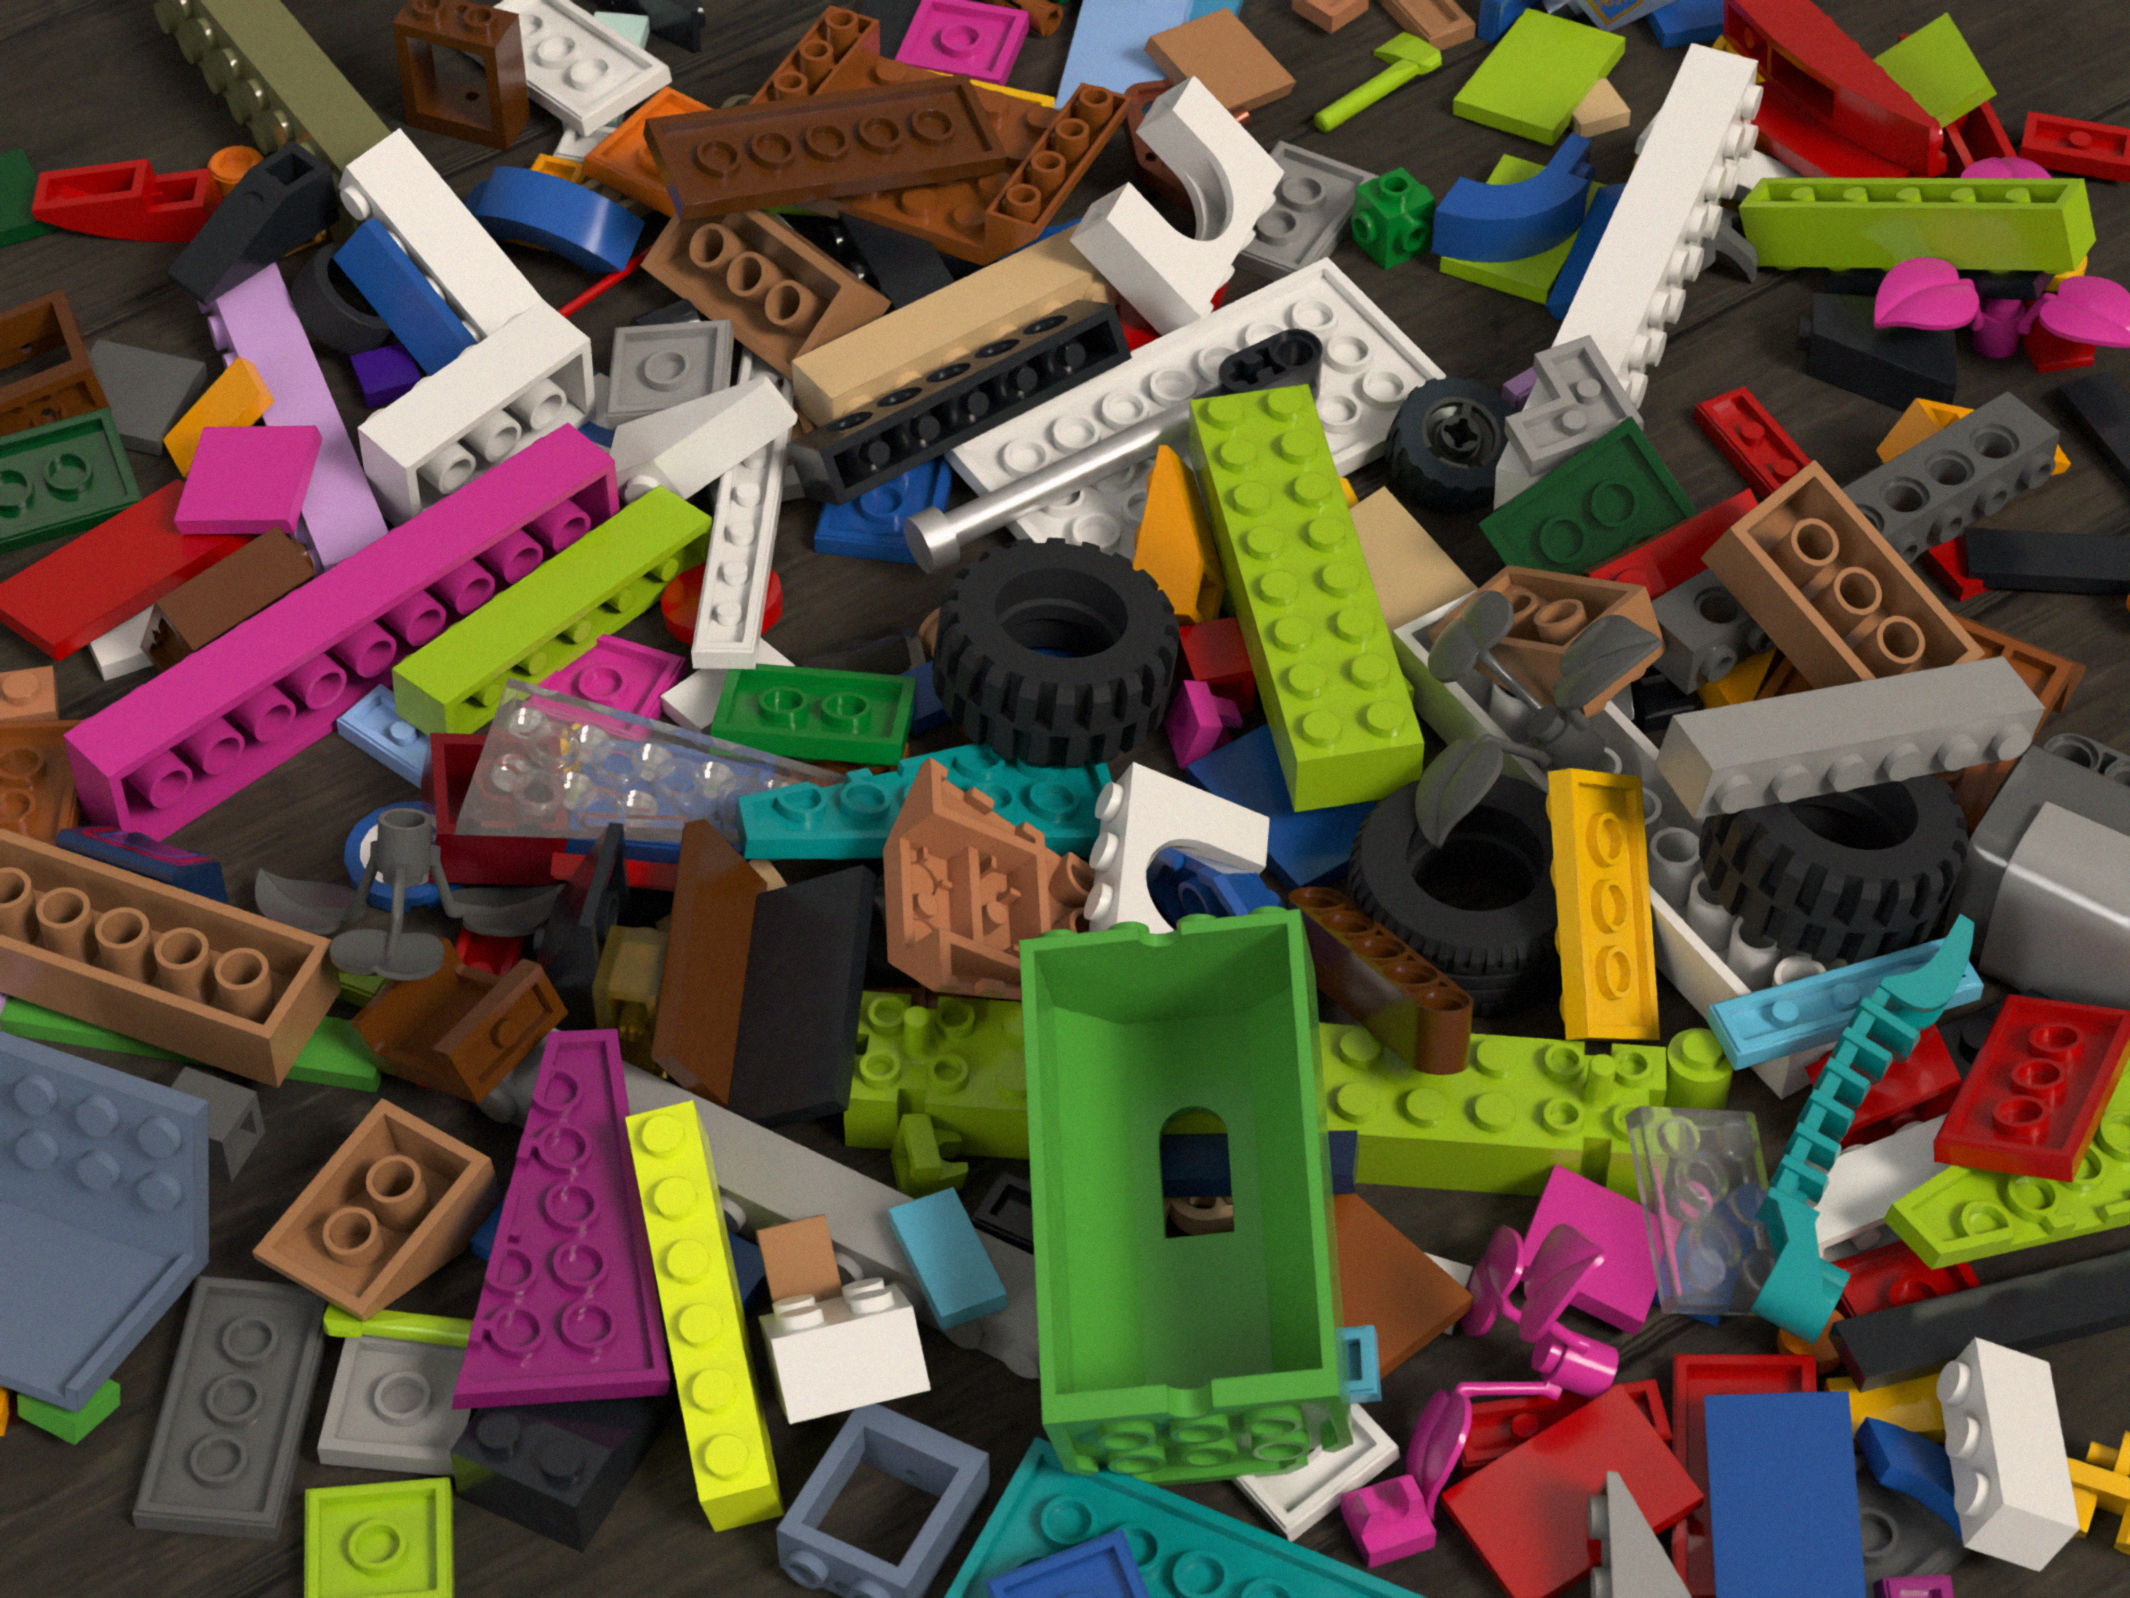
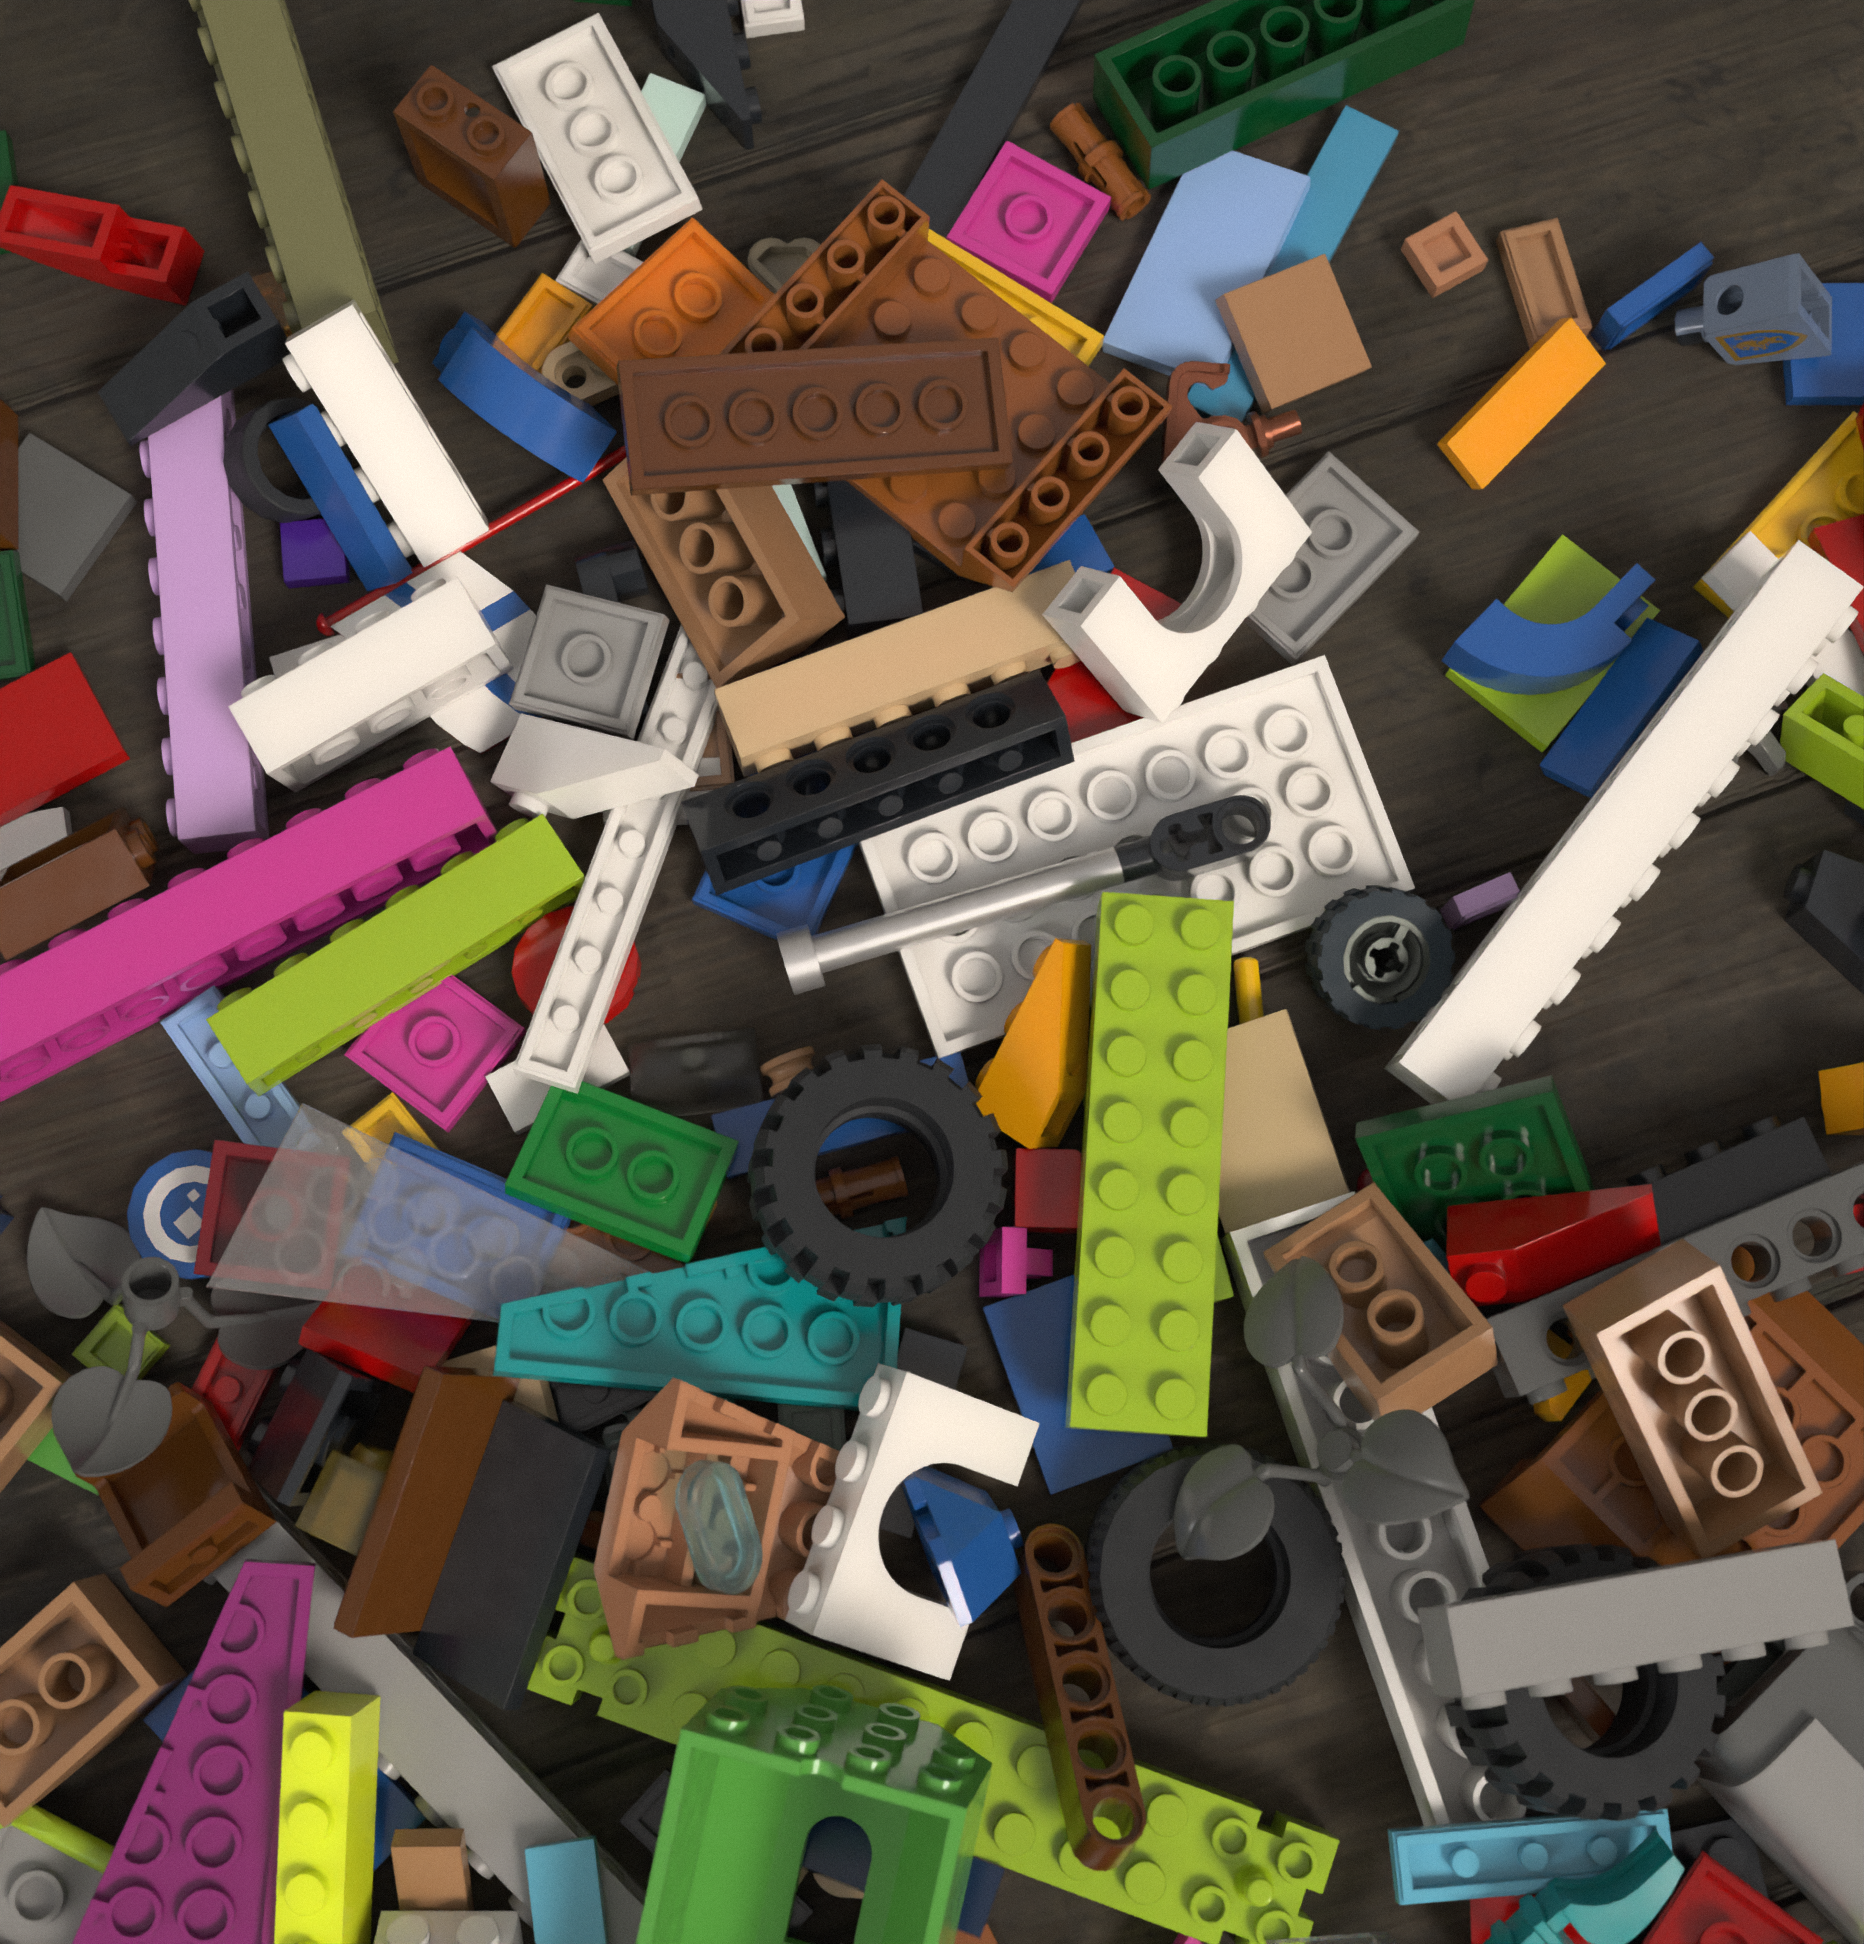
camera: 10 degrees right, 30 degrees up
light orange tile [162,356,275,479] -> none
dark pink tile [174,425,323,534] -> none
orange tile [208,146,264,197] -> none
lime tile [890,1113,969,1200] -> none
lime piece [1314,32,1442,133] -> none
green brick [1351,167,1436,271] -> none
lime tile [1453,8,1626,146] -> none
light grey plate [1504,335,1644,477] -> none
yellow plate [1546,768,1660,1042] -> none
tan tile [1569,78,1631,138] -> none
lime brick [1663,1028,1733,1131] -> none
red tile [1693,386,1812,501] -> none
none -> clear light blue tile [675,1460,763,1594]
none -> light orange tile [1437,317,1606,490]

